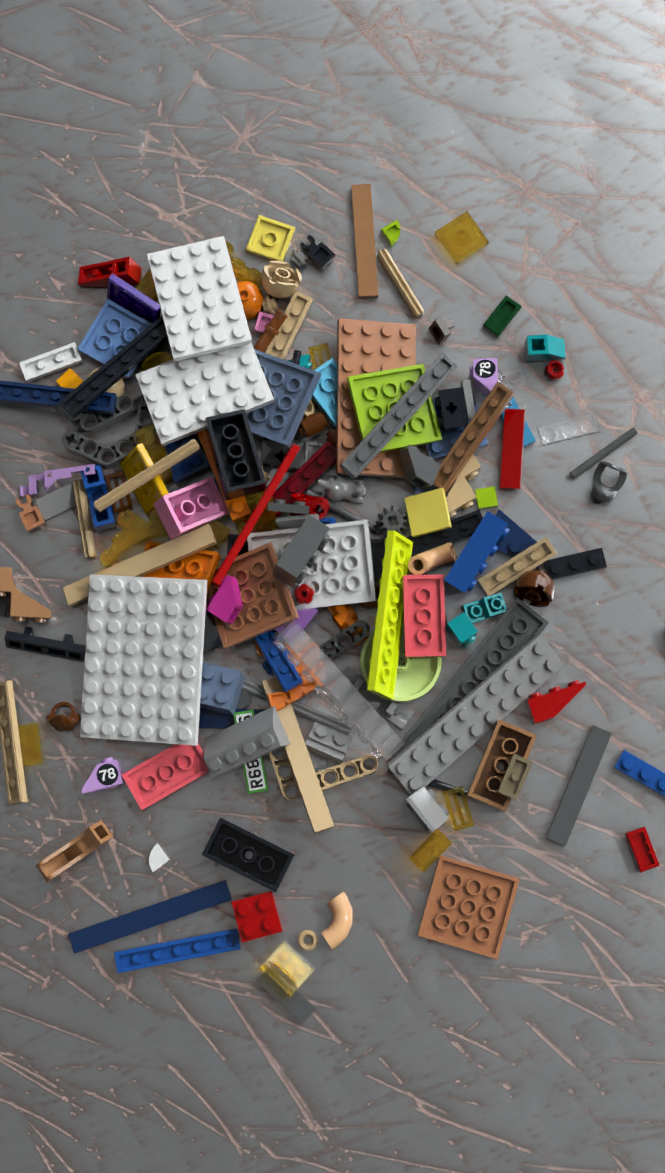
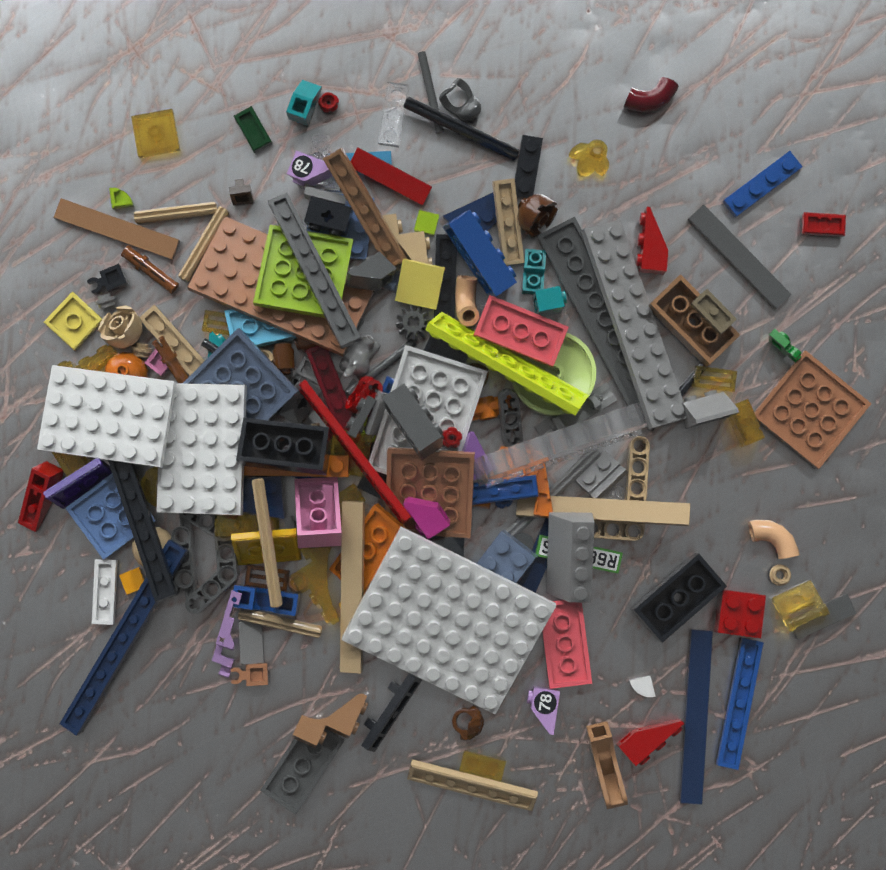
camera: 70 degrees left, 5 degrees up
none -> dark orange pin [121,245,179,294]
none -> tan axle [178,206,229,282]
none -> black axle [404,97,520,160]
none -> clear yellow plate [569,139,609,177]
none -> red slope [616,719,685,766]
none -> green plate [769,329,802,363]

